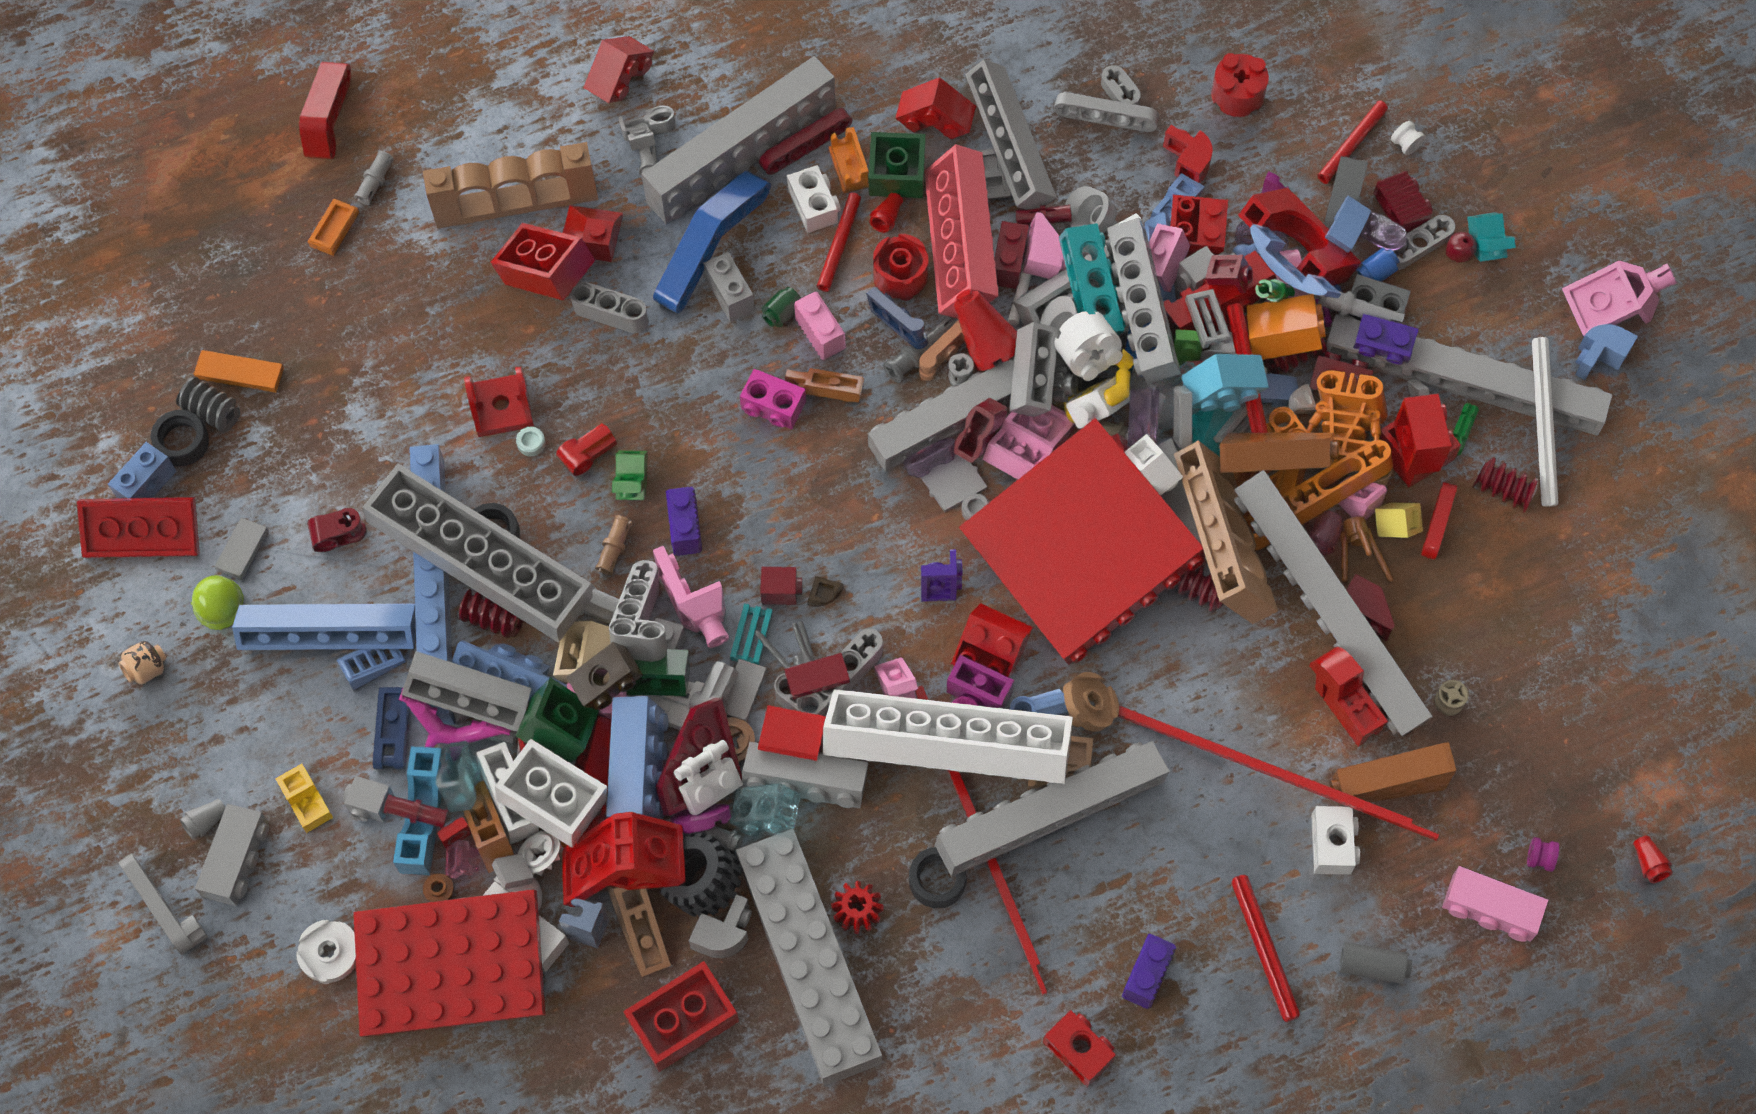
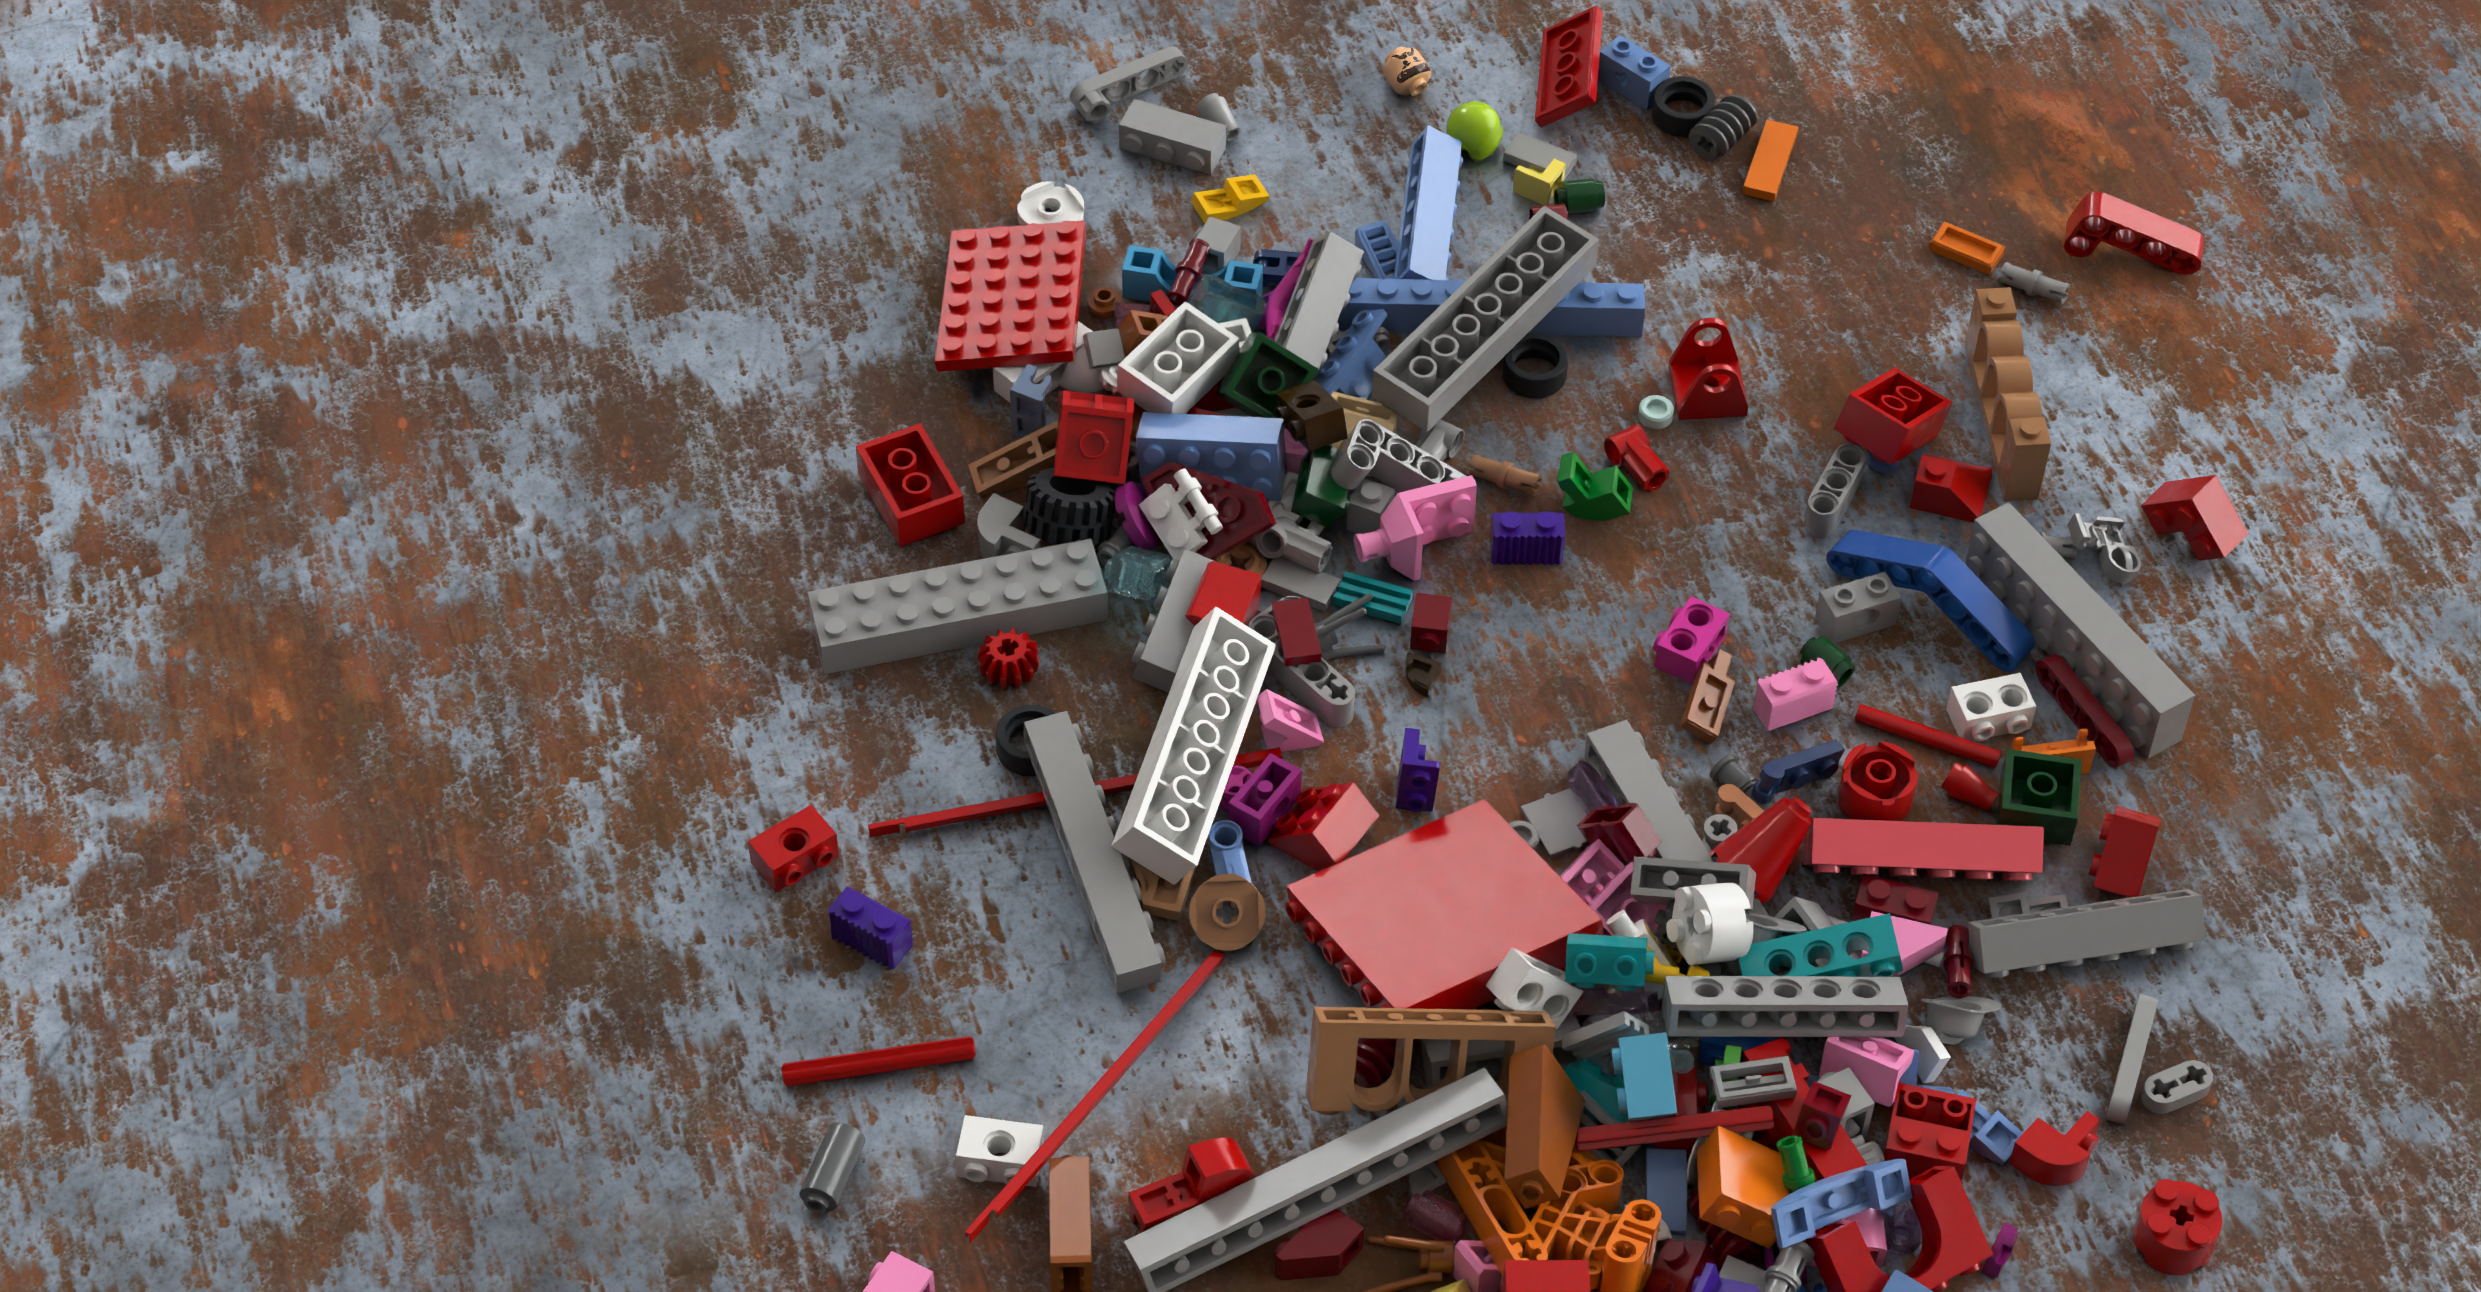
camera: 95 degrees right, 15 degrees down
none -> light yellow panel [1513,158,1566,205]
none -> dark green brick [1554,178,1605,214]
none -> teal brick [1565,933,1654,991]

